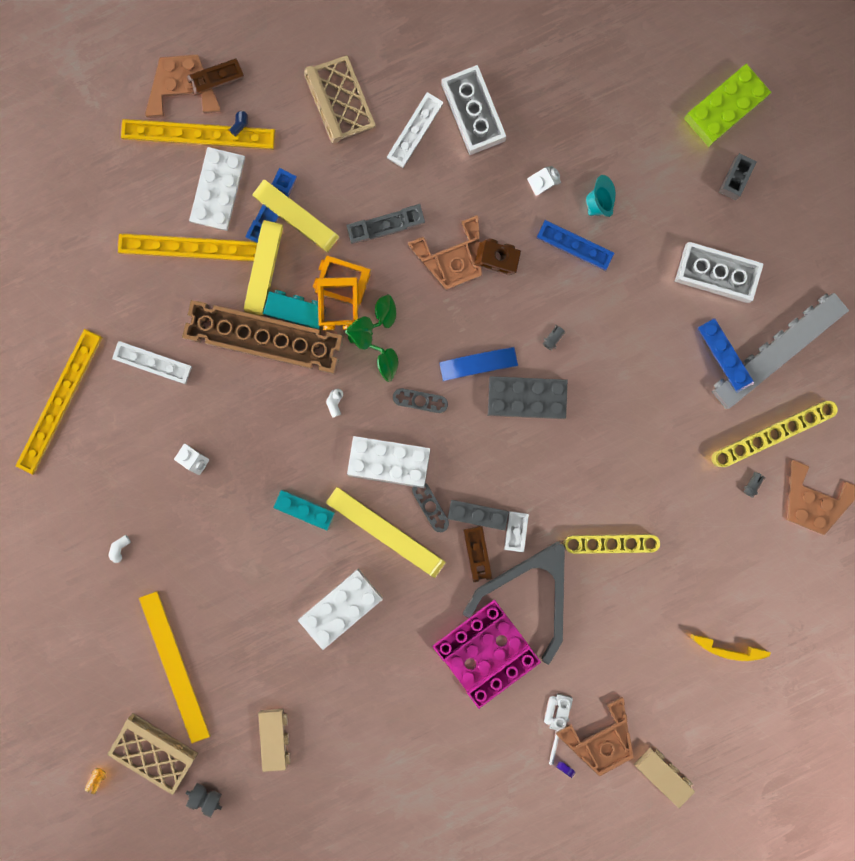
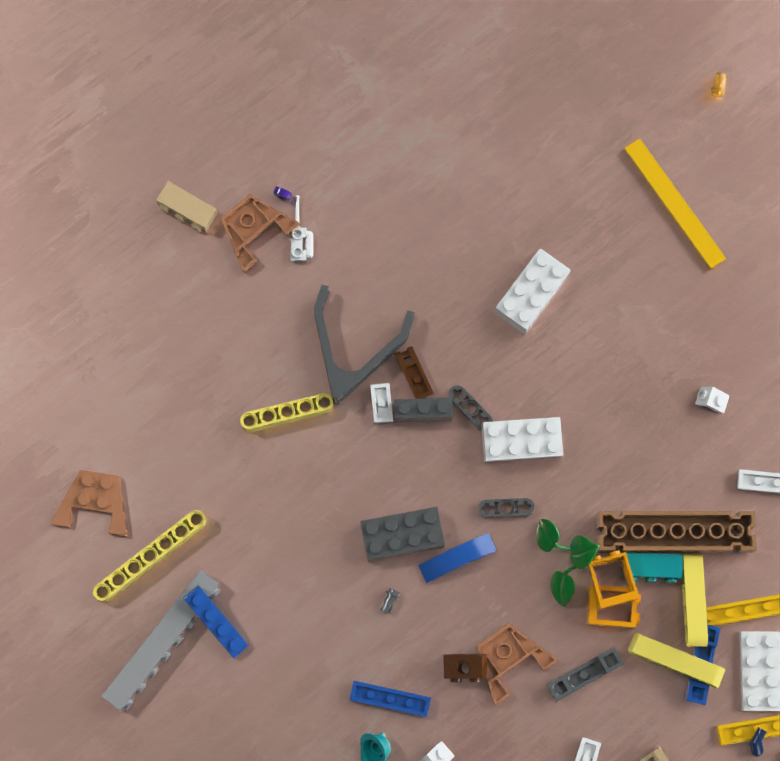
camera: 160 degrees right, 10 degrees down
tan fence [107,713,198,795] -> none
white arm [109,535,131,563] -> none
dark grey wheel [186,783,222,818] -> none
tan brick [258,708,291,772] -> none
teal brick [273,490,336,531] -> none
white arm [326,389,343,418] -> none
light yellow beam [326,487,446,578] -> none
dark pink slope [432,599,541,709] -> none
white brick [674,242,763,303] -> none
yellow slope [690,634,771,661] -> none
dark grey pin [744,472,765,498] -> none

